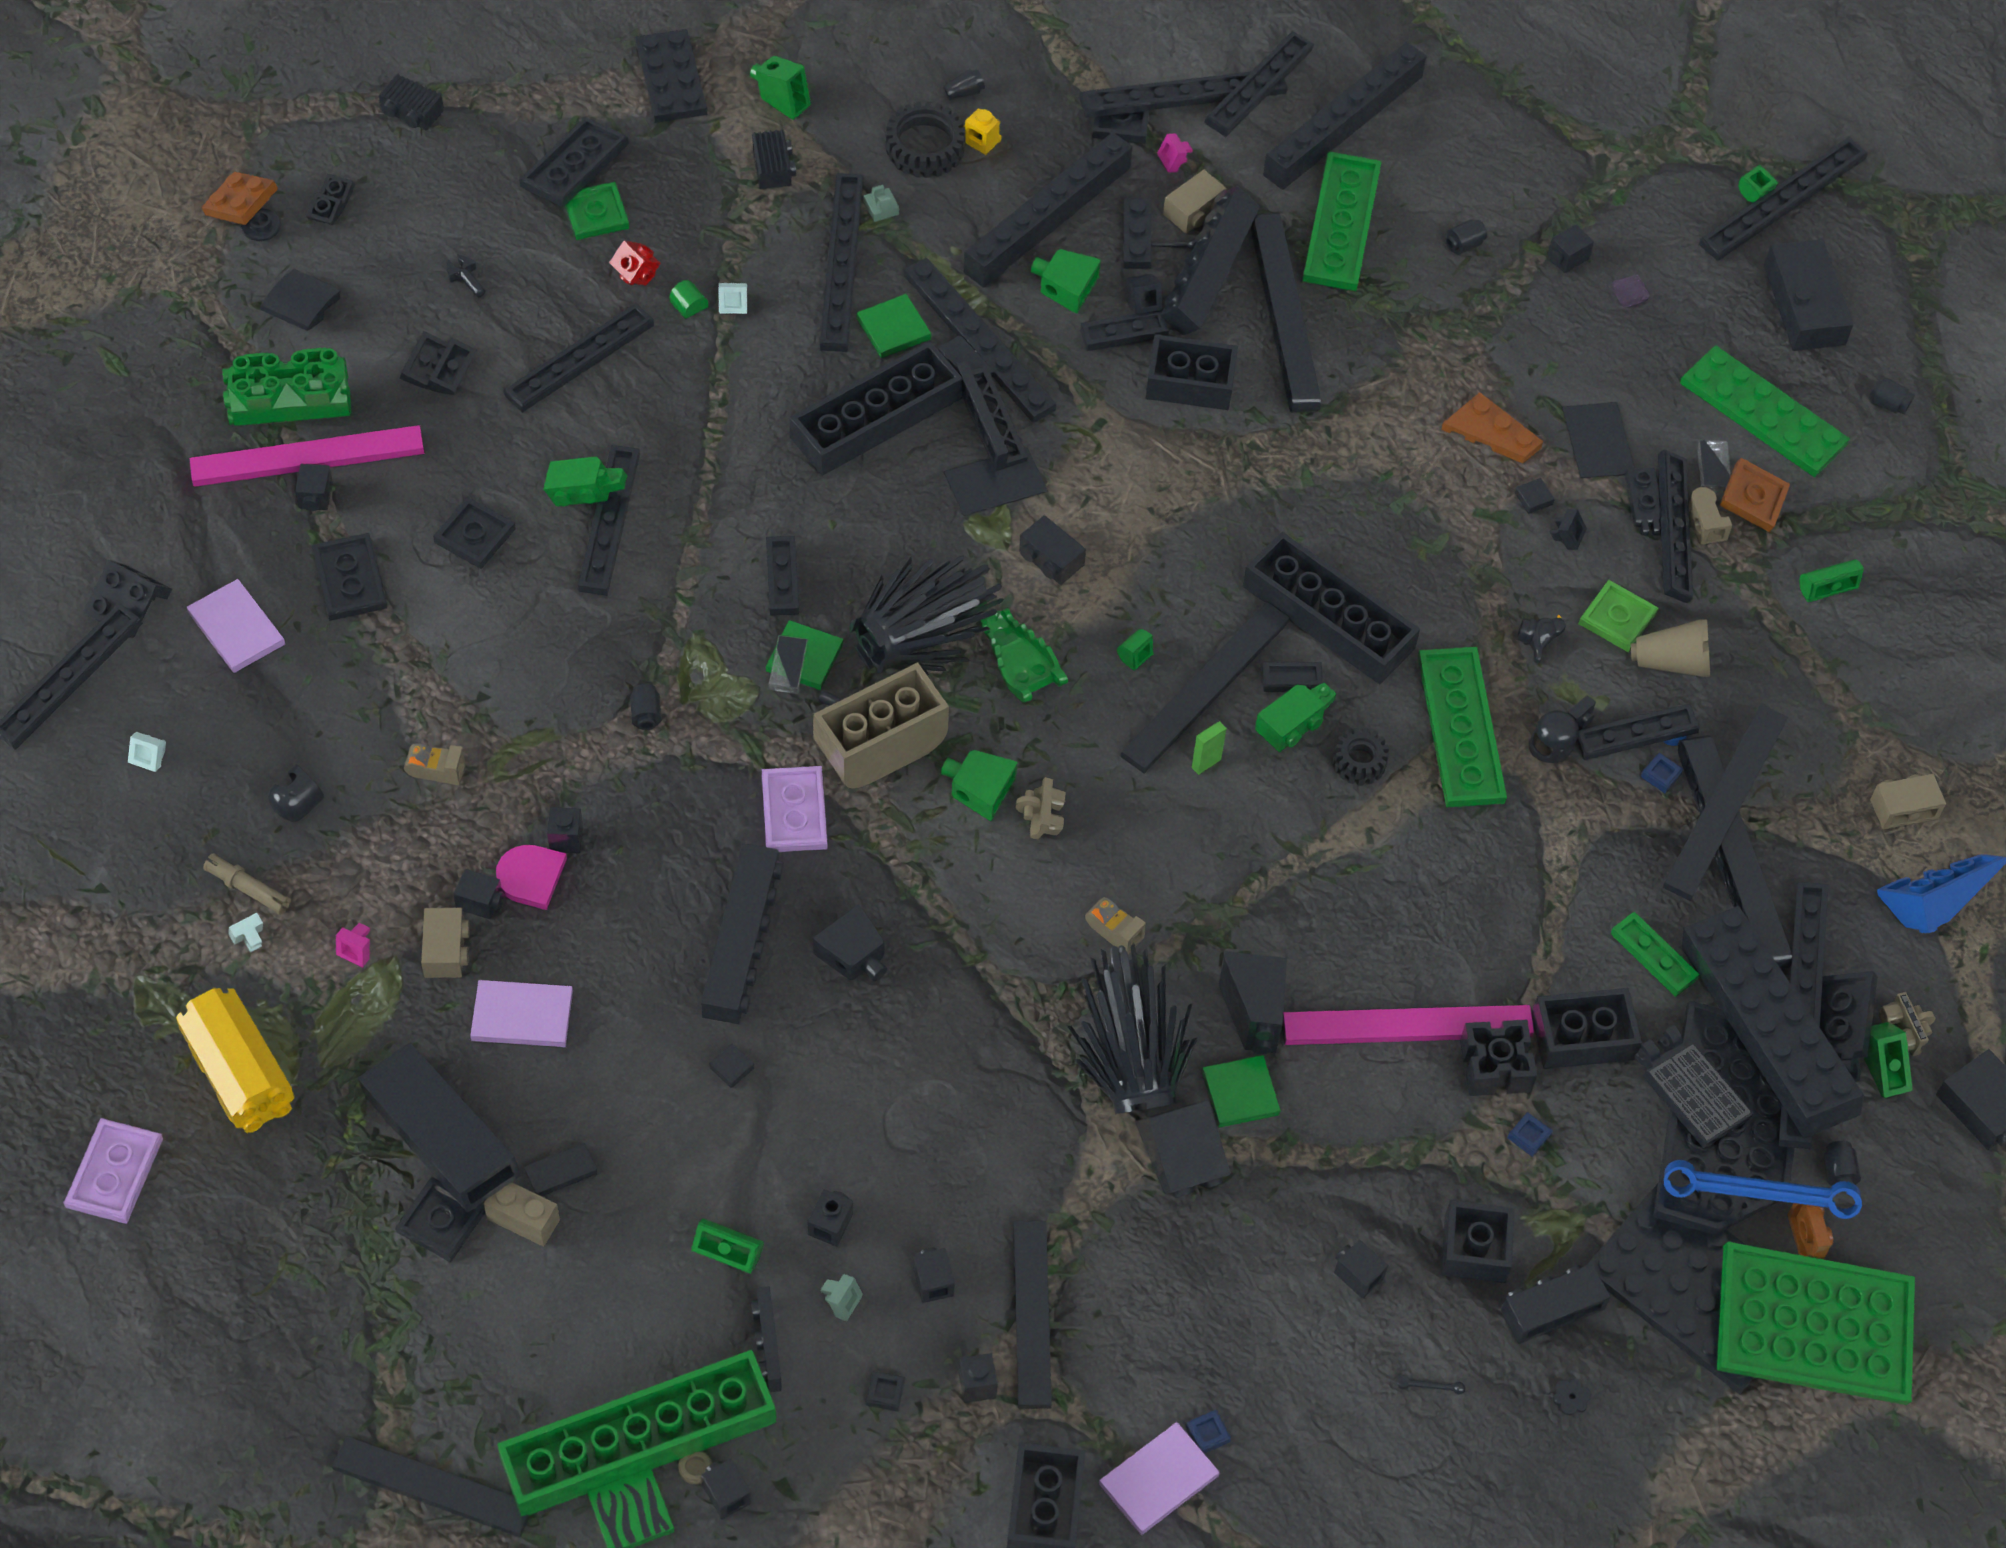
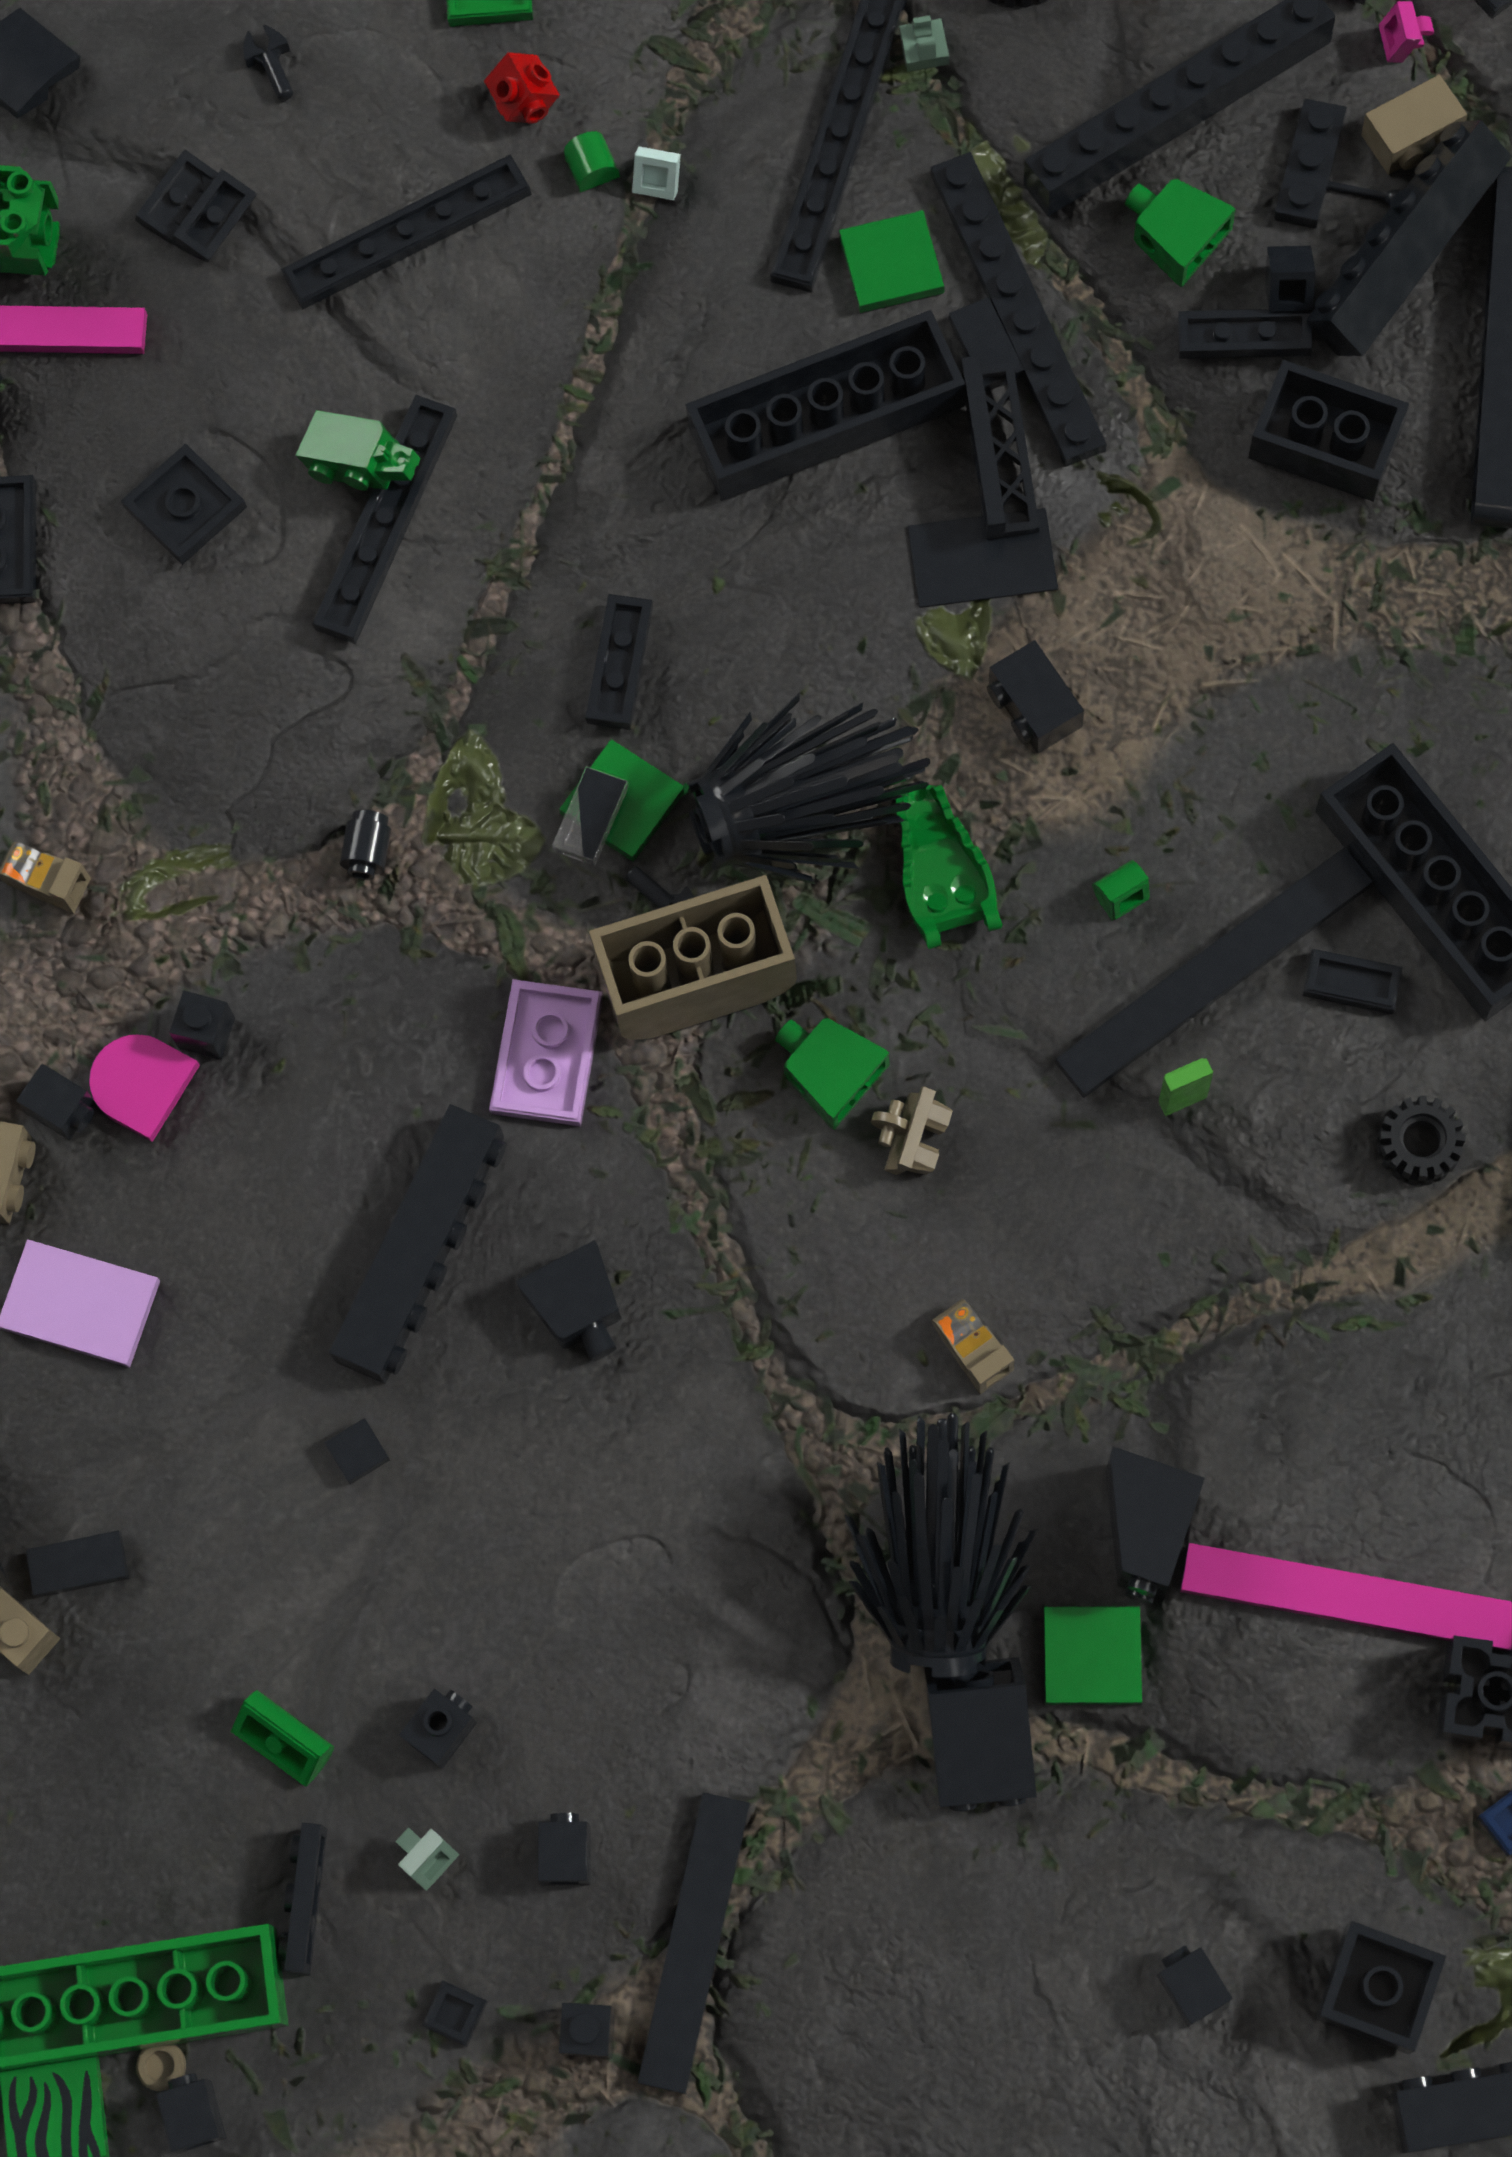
camera: 25 degrees right, 15 degrees up
green hinge [1255,683,1336,753] -> none

